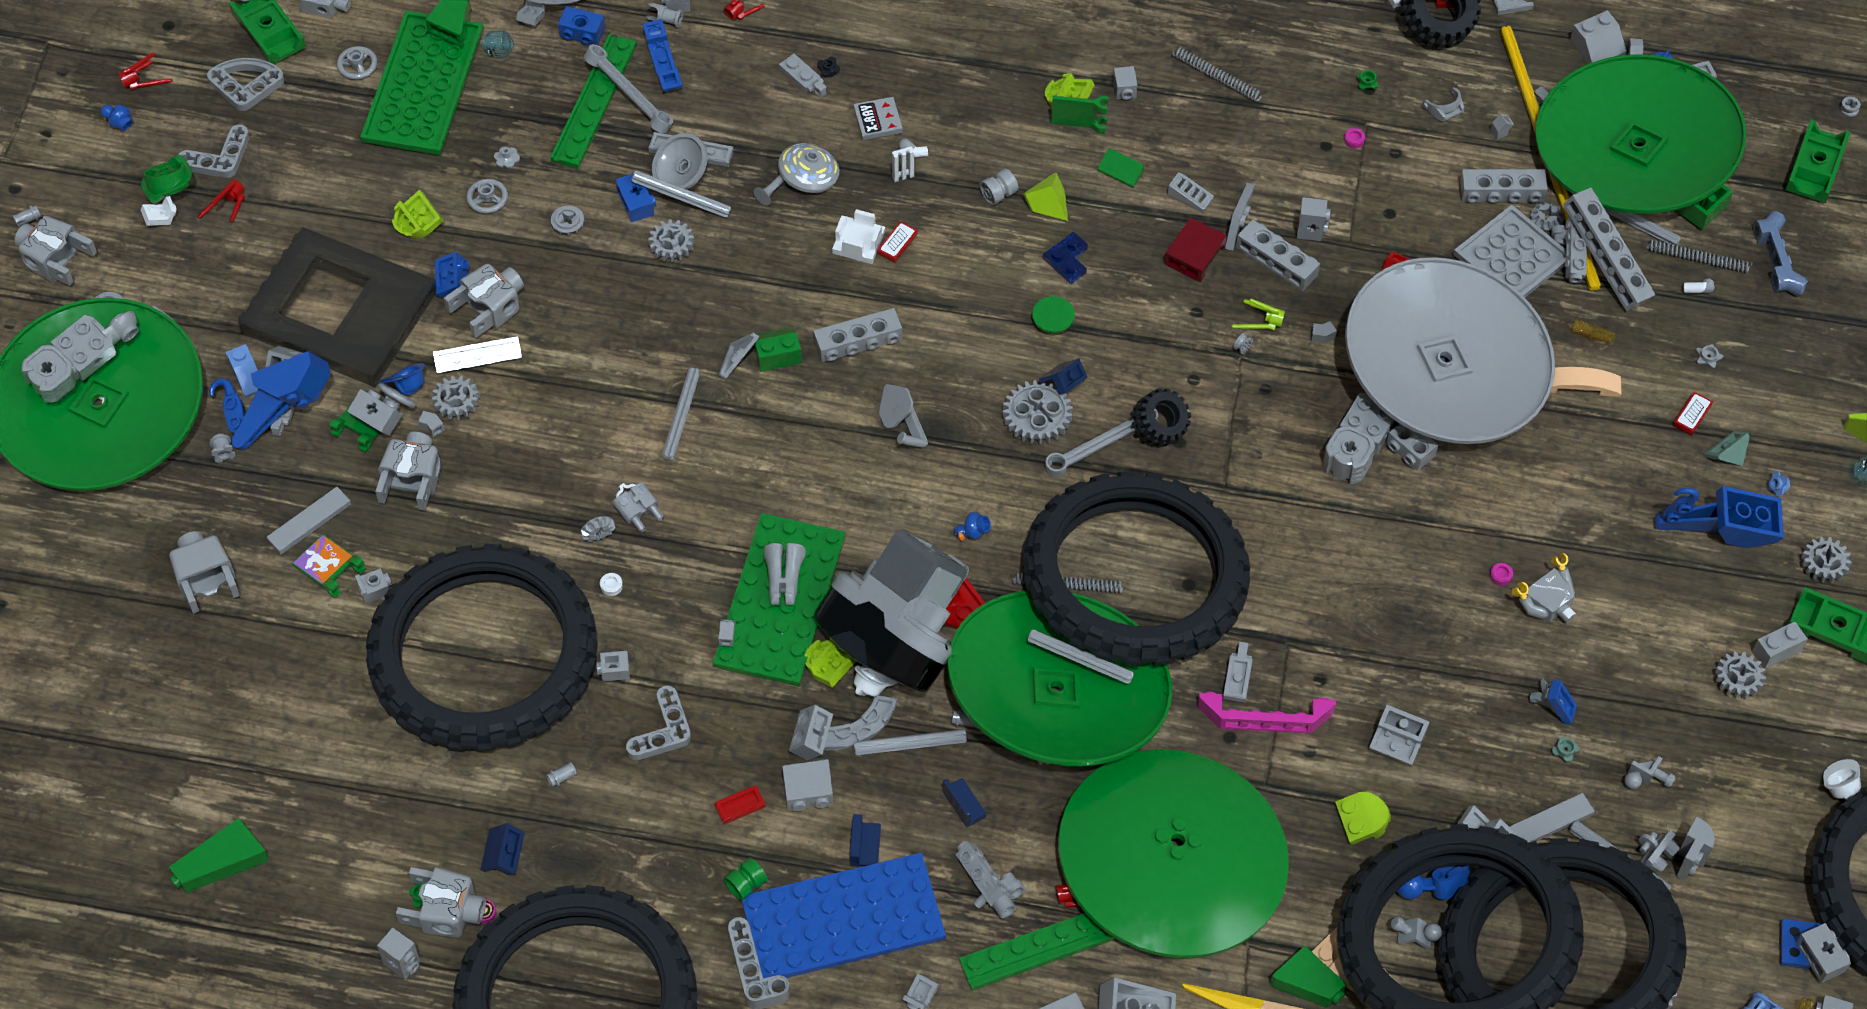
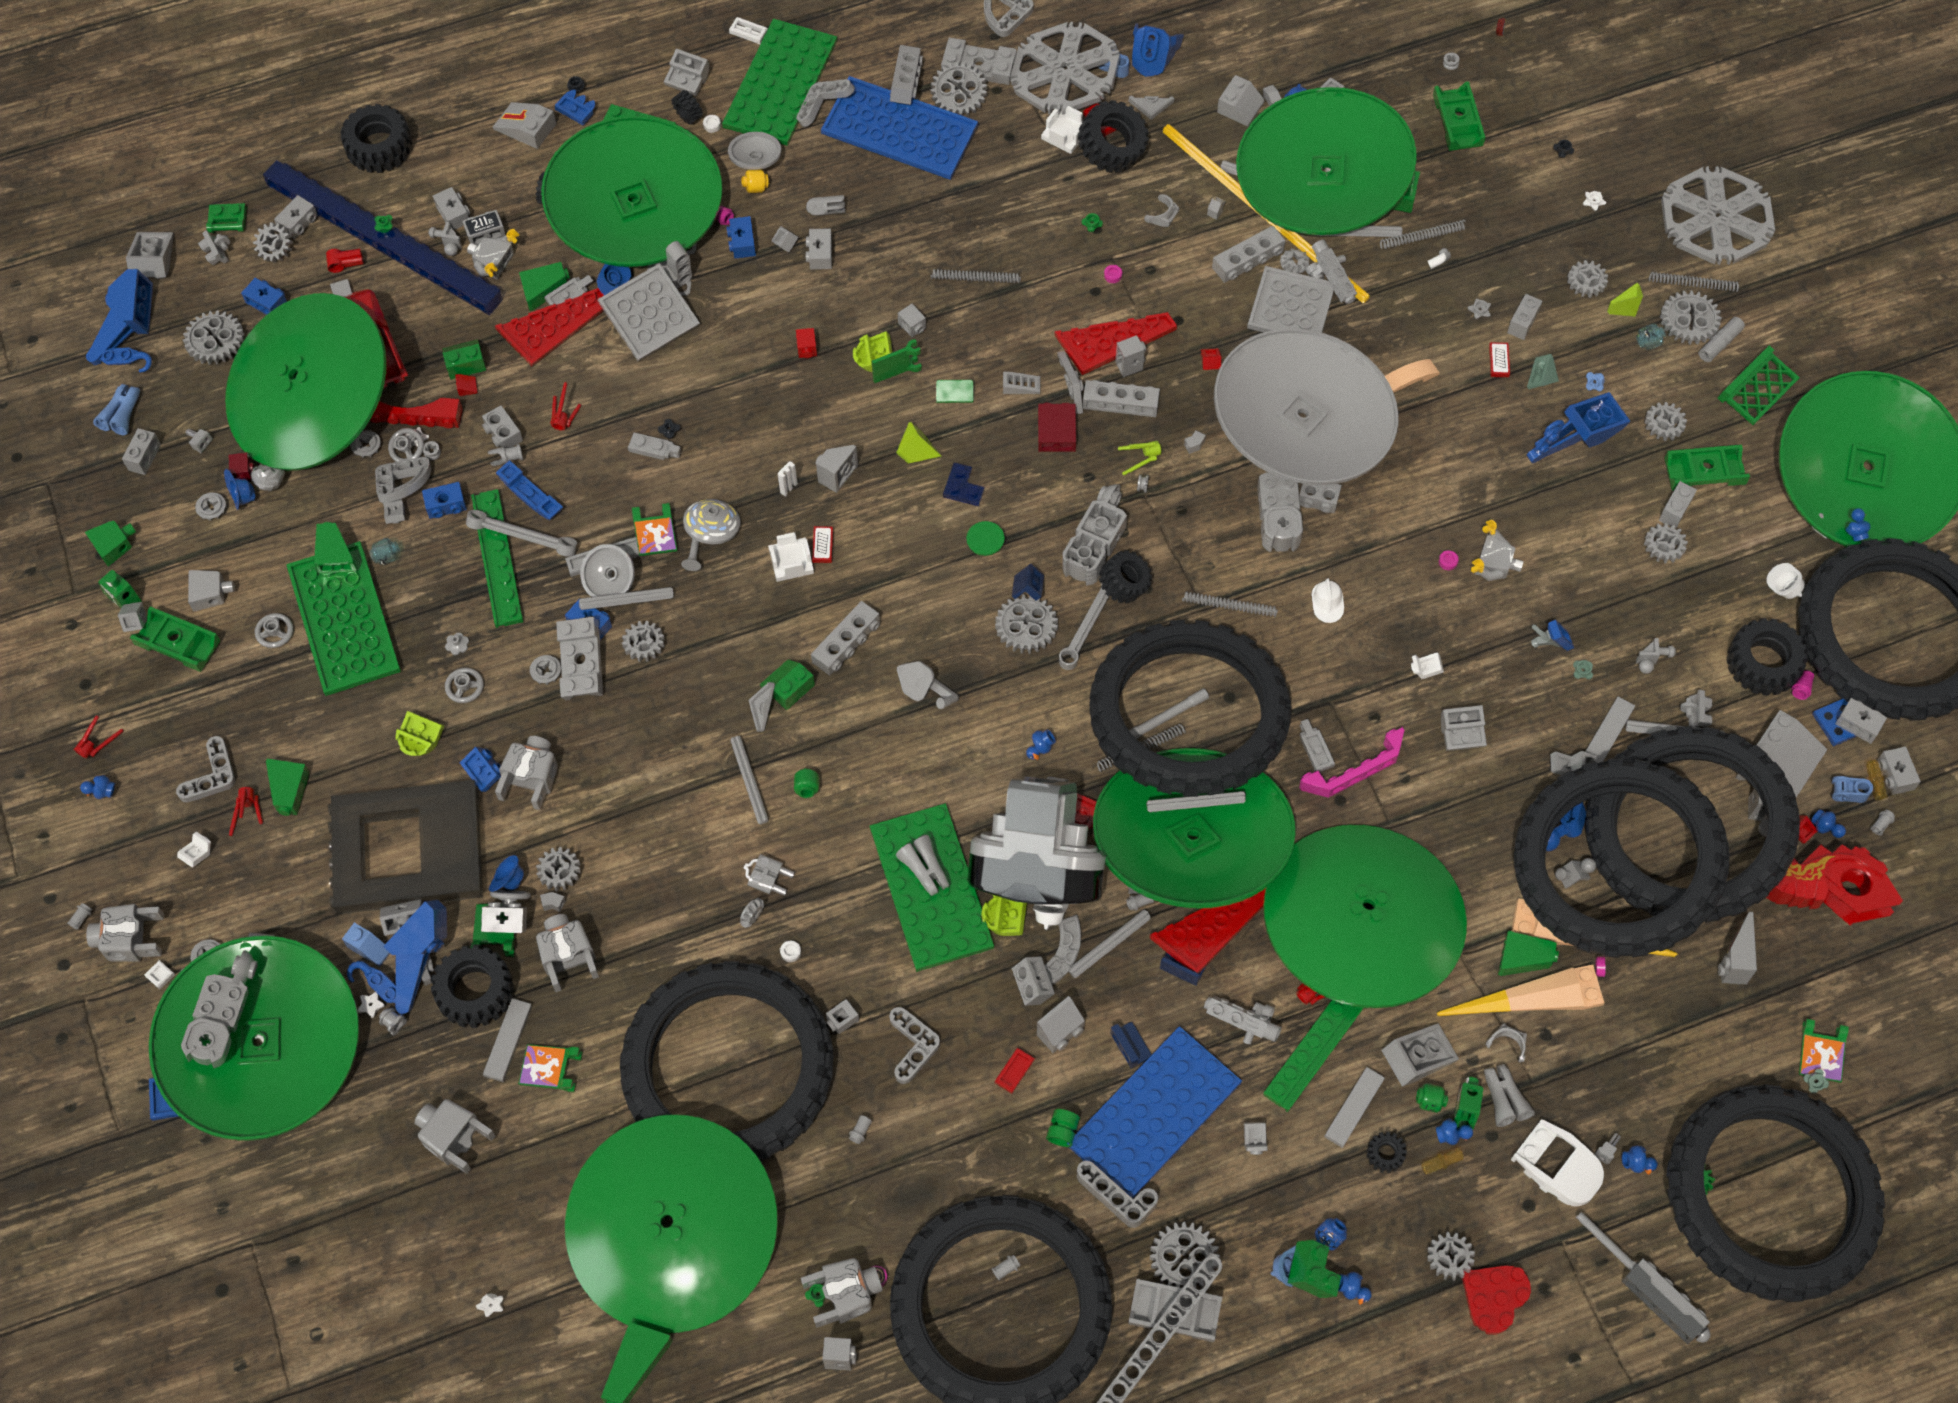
camera: 30 degrees left, 5 degrees up
green piece [141,155,192,204] -> none
light grey beam [207,58,284,111] -> none
light grey brick [355,568,392,604] -> none
hinge [433,336,522,374] -> none
dark blue panel [480,823,525,876] -> none
light grey piece [718,619,736,647] -> none
light grey tile [854,97,903,140] -> none
arm [899,138,928,158] -> none
light grey wheel [980,168,1019,205] -> none
lime slope [1335,792,1391,845] -> none
light grey brick [1563,188,1655,312] -> none
clear yellow axle [1572,319,1616,343] -> none
light grey brick [1676,817,1715,881] -> none
sand blue plate [1753,211,1808,296] -> none
none -> white tile [144,960,175,989]
none -> green slope [266,759,310,816]
none -> white plate [358,992,385,1018]
none -> black tyre [431,945,514,1028]
none -> white plate [476,1294,503,1317]
none -> light grey piece [556,617,603,700]
none -> green dish [565,1115,778,1333]
none -> flag [632,503,677,556]
none -> green head [794,768,819,798]
none -> red brick [796,328,817,358]
none -> light grey slope [816,445,858,493]
none -> light grey pin [991,1255,1021,1281]
none -> red wing [1055,312,1177,375]
none -> light grey brick [1063,484,1127,586]
none -> light grey piece [1129,688,1209,739]
none -> red wing [1150,888,1266,974]
none -> light grey piece [1182,591,1278,618]
none -> white piece [1312,578,1344,623]
none -> white bracket [1411,652,1444,679]
none -> light grey brick [1507,294,1542,340]
none -> light grey gear [1567,260,1608,298]
none -> black tyre [1727,618,1808,696]
none -> light grey piece [1736,710,1827,797]
none -> dark pink cone [1792,671,1815,700]

